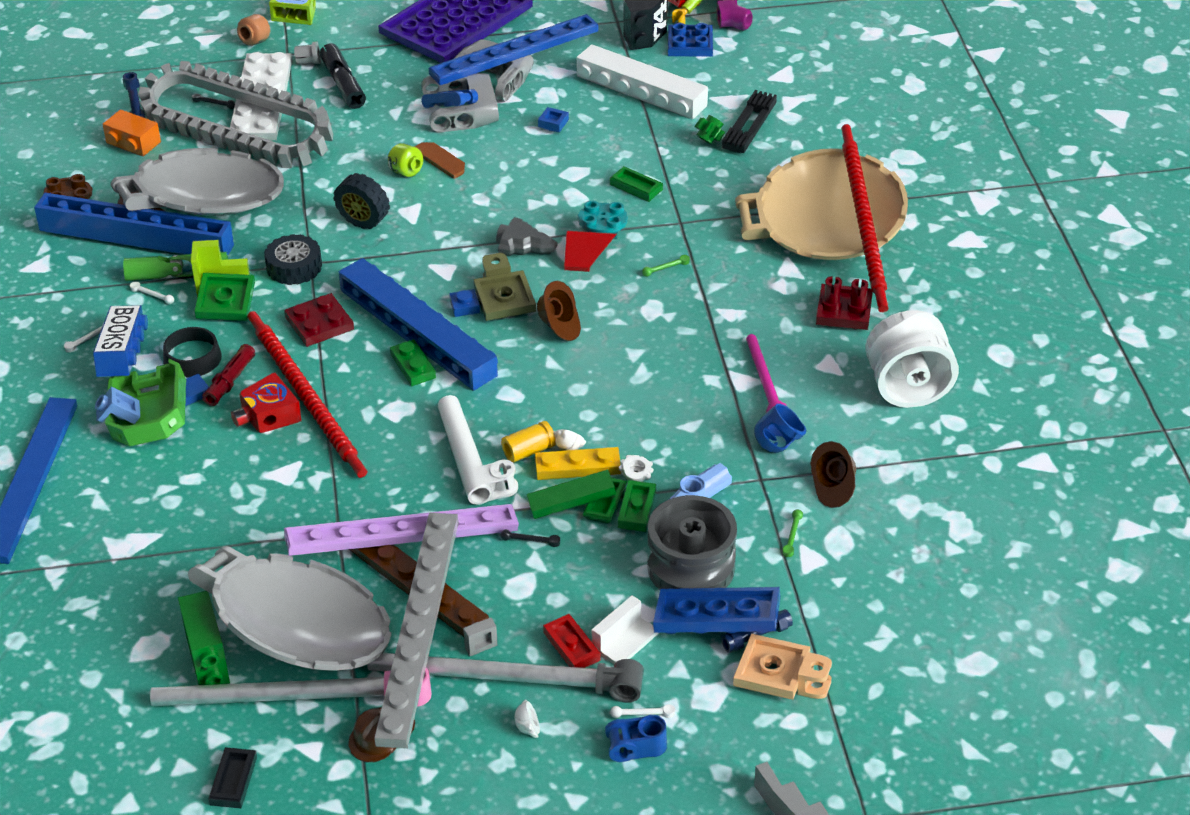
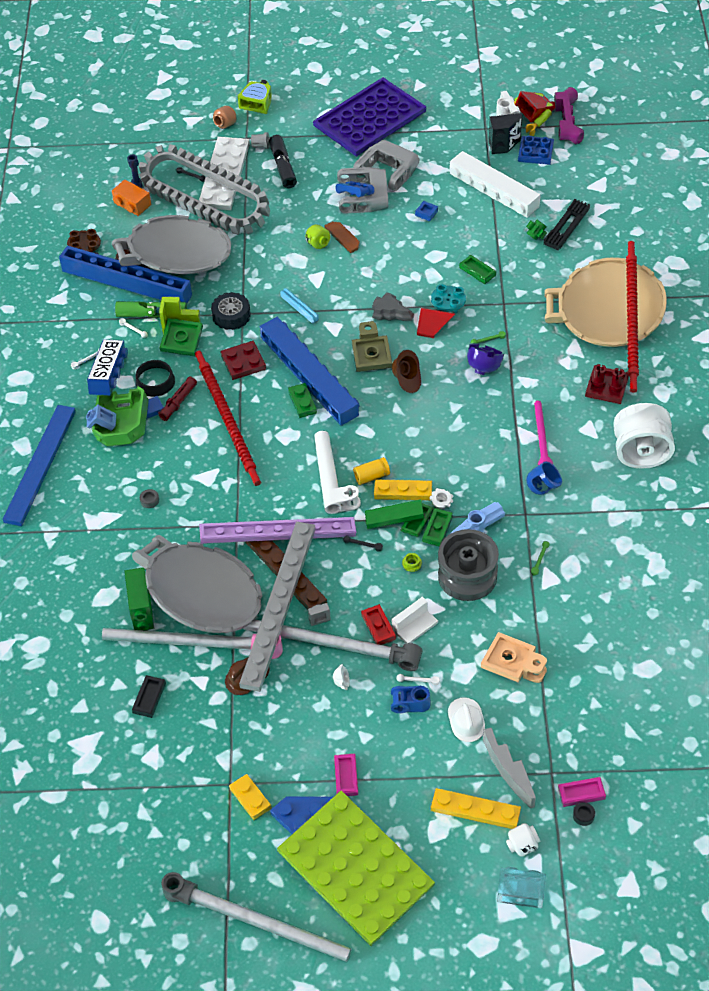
camera: 10 degrees right, 10 degrees up
red torso [231,372,302,433] -> none
black wheel [333,173,390,229] -> none
blue tile [429,14,599,85] -> none
blue plate [449,289,480,317] -> none
white animal [554,429,586,451] -> none
blue plate [653,587,780,634] -> none
dark blue bar [721,609,793,653] -> none
reddish brown piece [810,441,856,508] -> none
none -> dark grey tile [140,489,159,508]
none -> medium azure axle [280,288,319,323]
none -> lime plate [402,553,422,572]
none -> white piece [448,698,485,742]
none -> dark purple cylinder [467,343,504,375]

